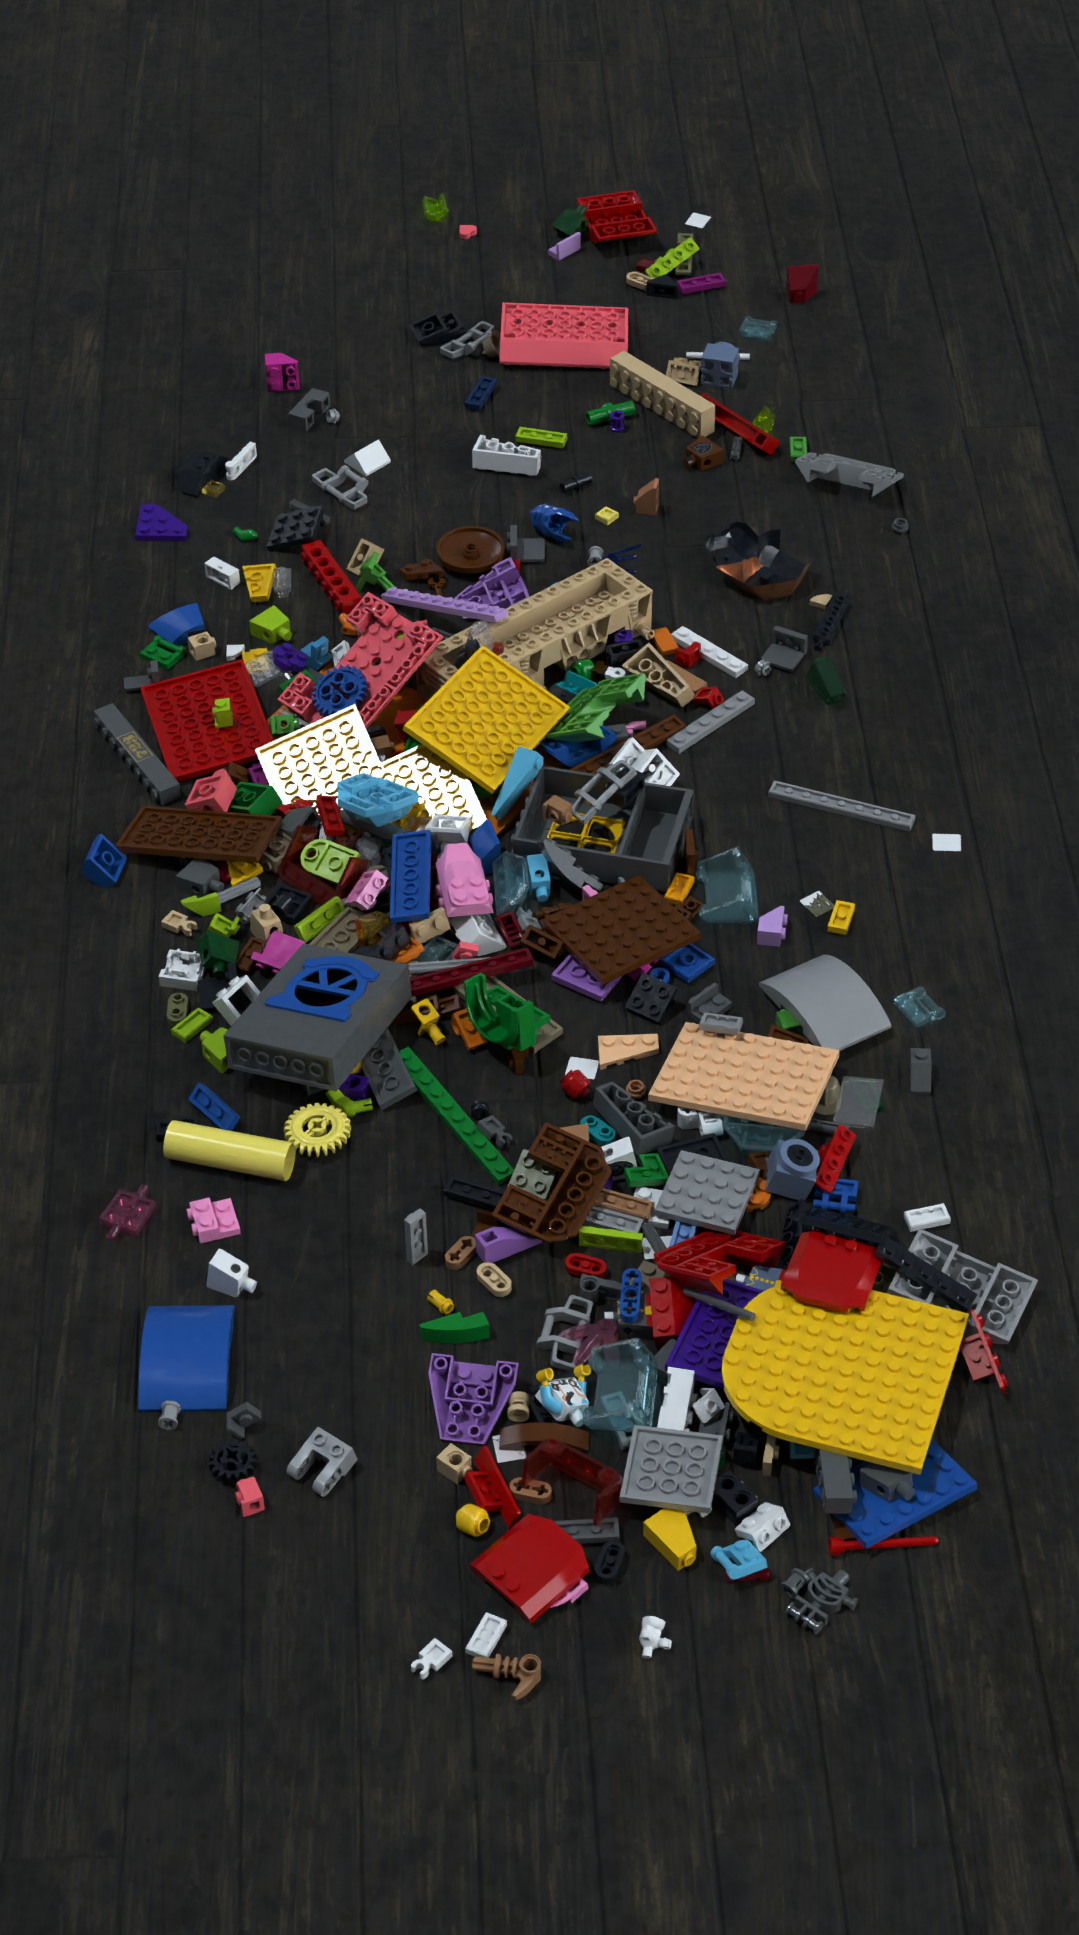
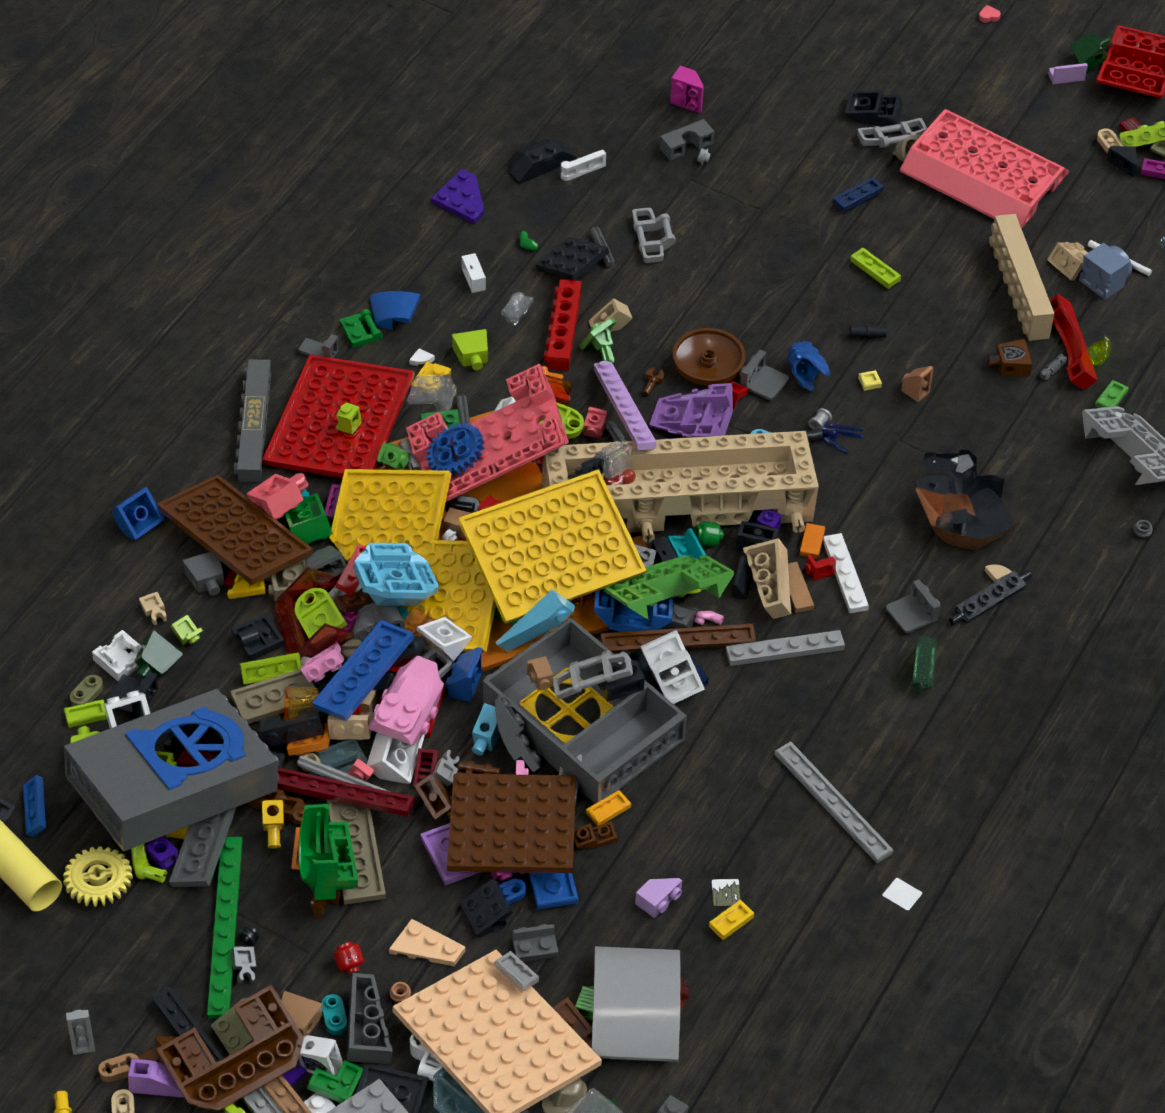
camera: 30 degrees right, 5 degrees up
lime slope [180,892,222,917] -> none
tan brick [188,632,216,661] -> none
clear yellow tile [202,480,225,498] -> none
dark grey axle [217,877,261,904] -> none
reddish brown bracket [222,761,249,784] -> none
light grey hinge [233,887,267,924] -> none
reddish brown plate [235,936,267,975] -> none
yellow wing [242,563,277,602] -> none
tan torso [250,904,283,942] -> none
dark pink bracket [251,931,306,974] -> none
dark purple plate [271,643,307,673] -> none
red arm [276,798,314,819] -> none
dark azure brick [300,636,333,671] -> none
white slope [344,440,391,476] -> none
reddish brown wing [400,559,445,581] -> none
white wedge [472,435,541,476] -> none
clear light blue wedge [492,851,529,916] -> none
white sticker [565,1057,599,1079] -> none
green piece [585,400,636,426] -> none
leg [591,660,625,684] -> none
dark purple bush [610,411,624,433] -> none
reddish brown plate [684,829,698,882] -> none
red bracket [692,686,725,710] -> none
clear light blue windscreen [696,846,759,923] -> none
light grey plate [754,660,771,676] -> none
clear light blue plate [894,986,946,1027] -> none

